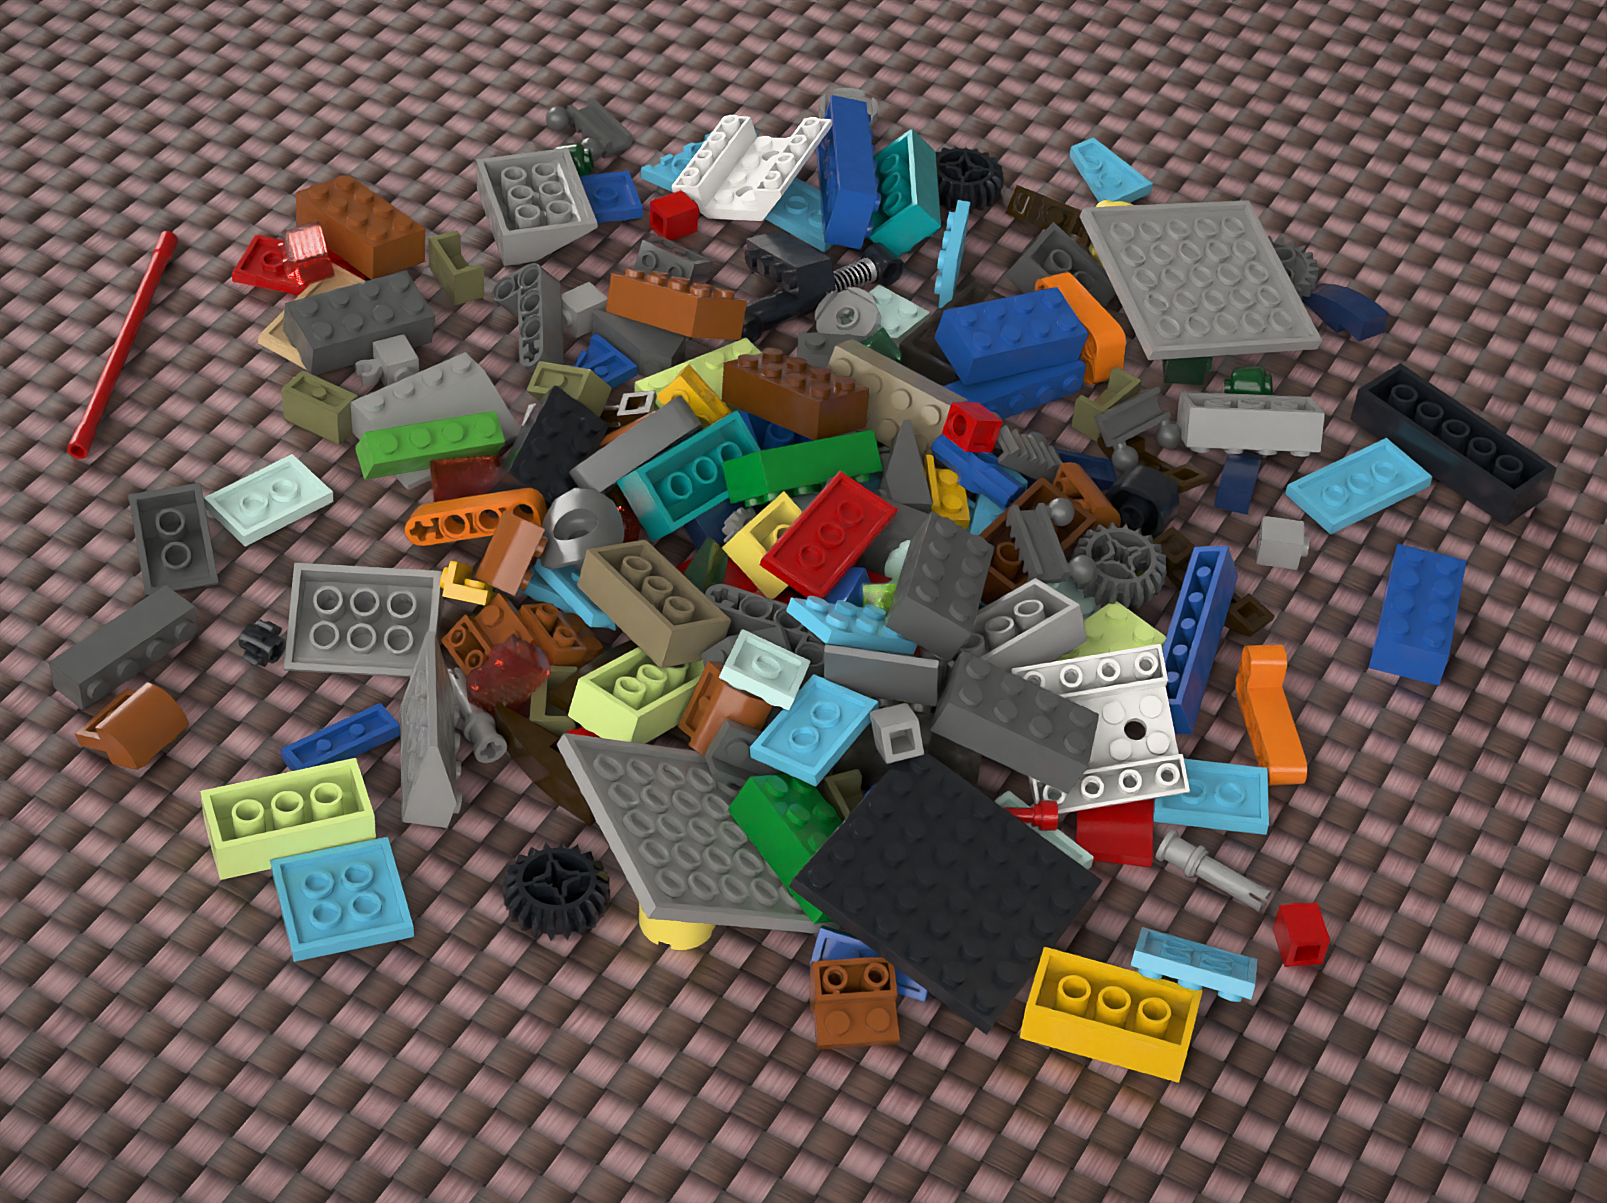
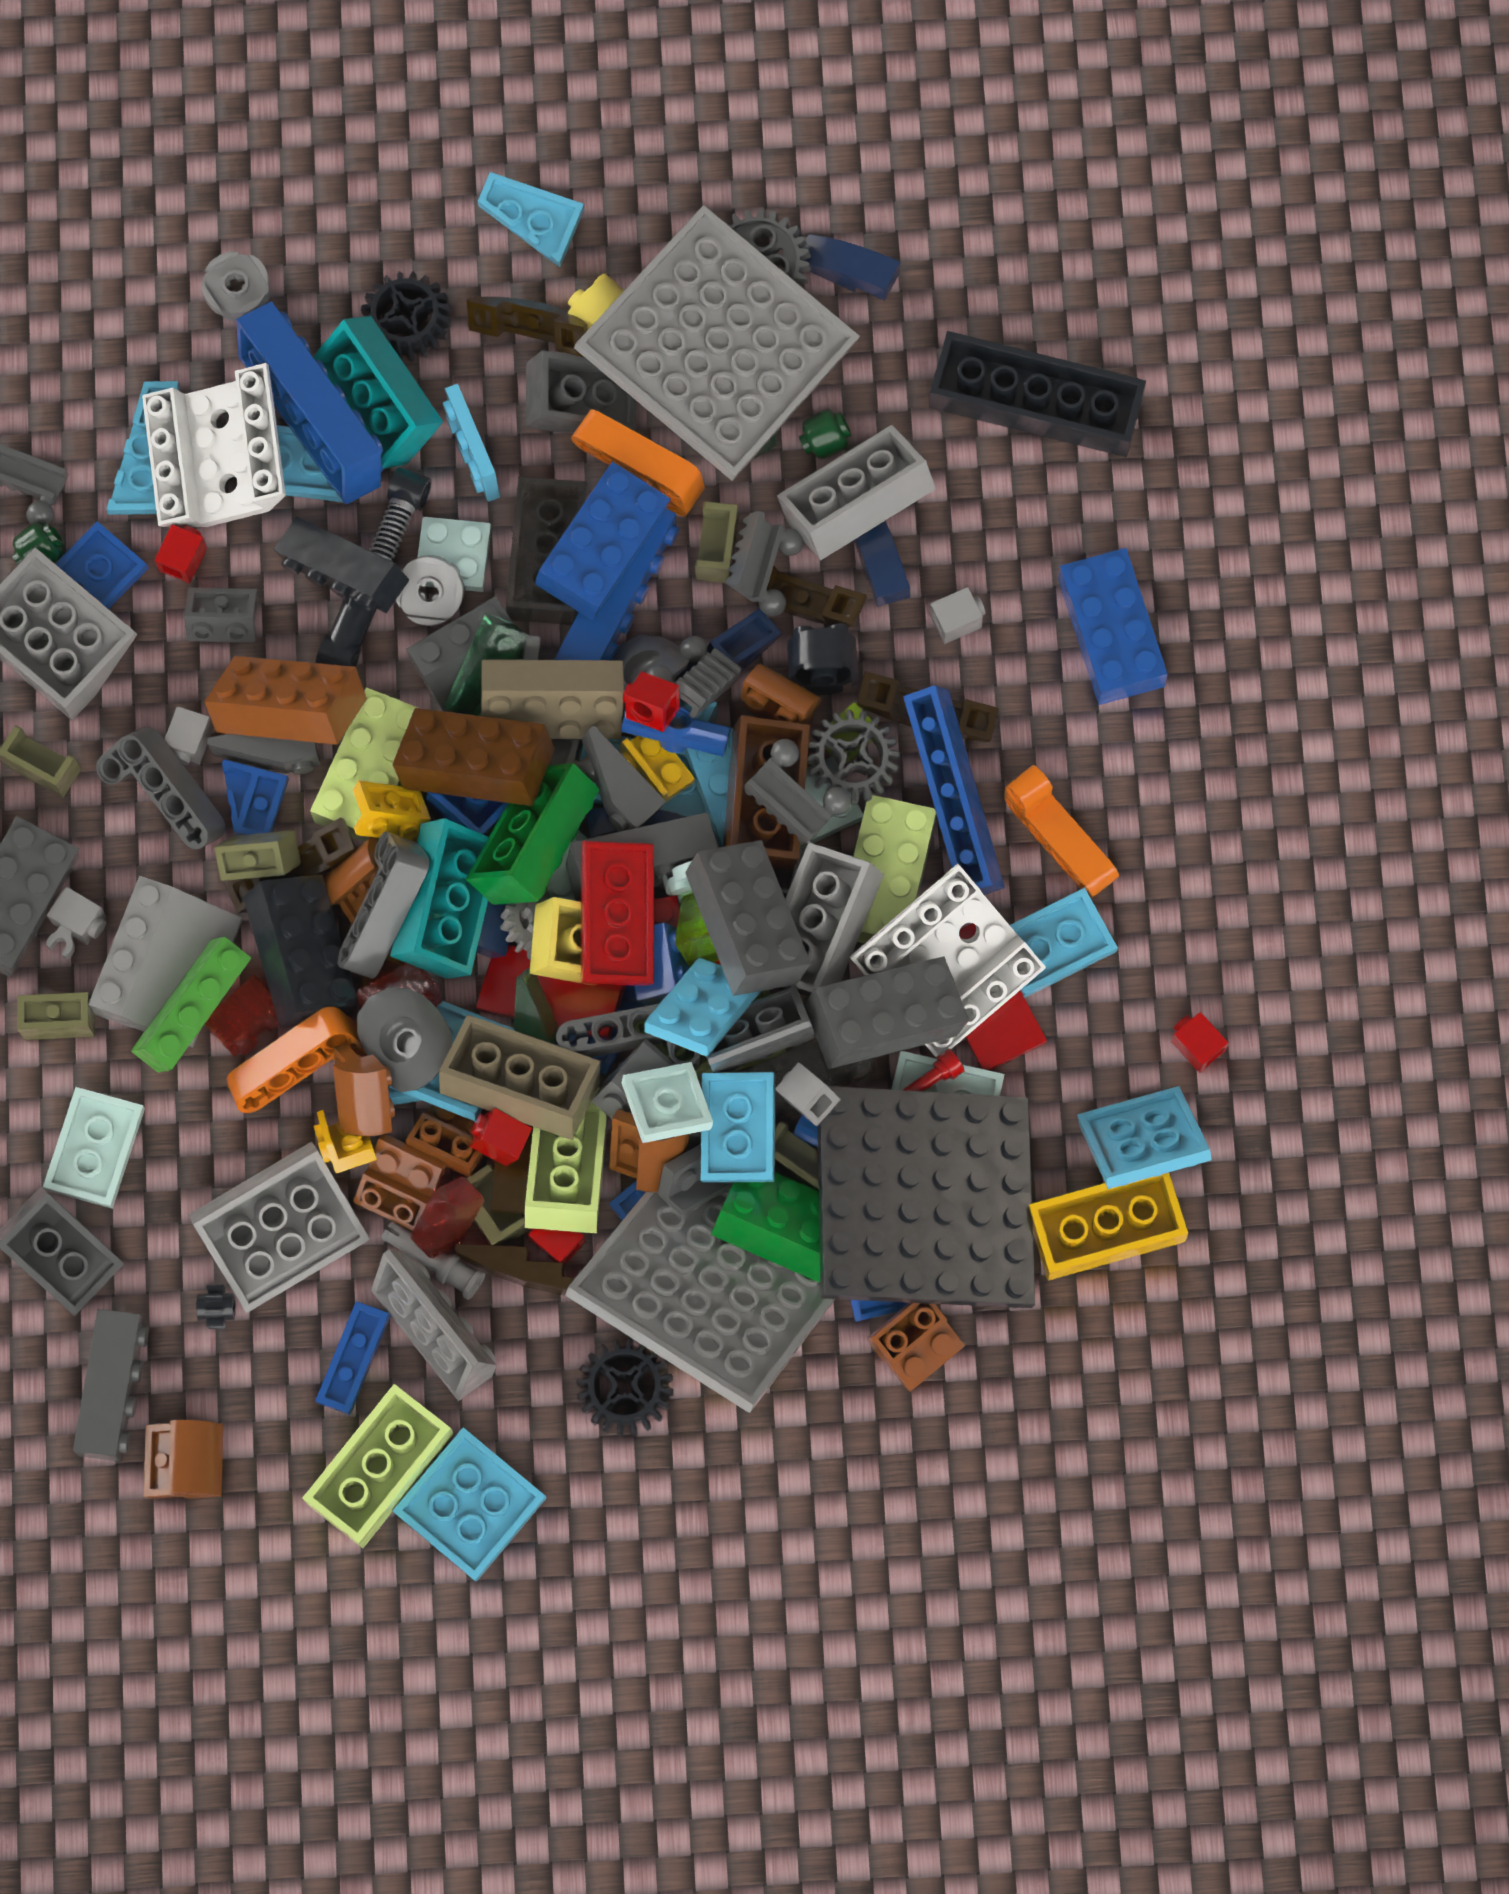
camera: 25 degrees left, 30 degrees up
light grey pin [1155,829,1272,913] -> none
medium azure plate [1285,438,1432,535] -> none
none -> red brick [469,1108,532,1167]

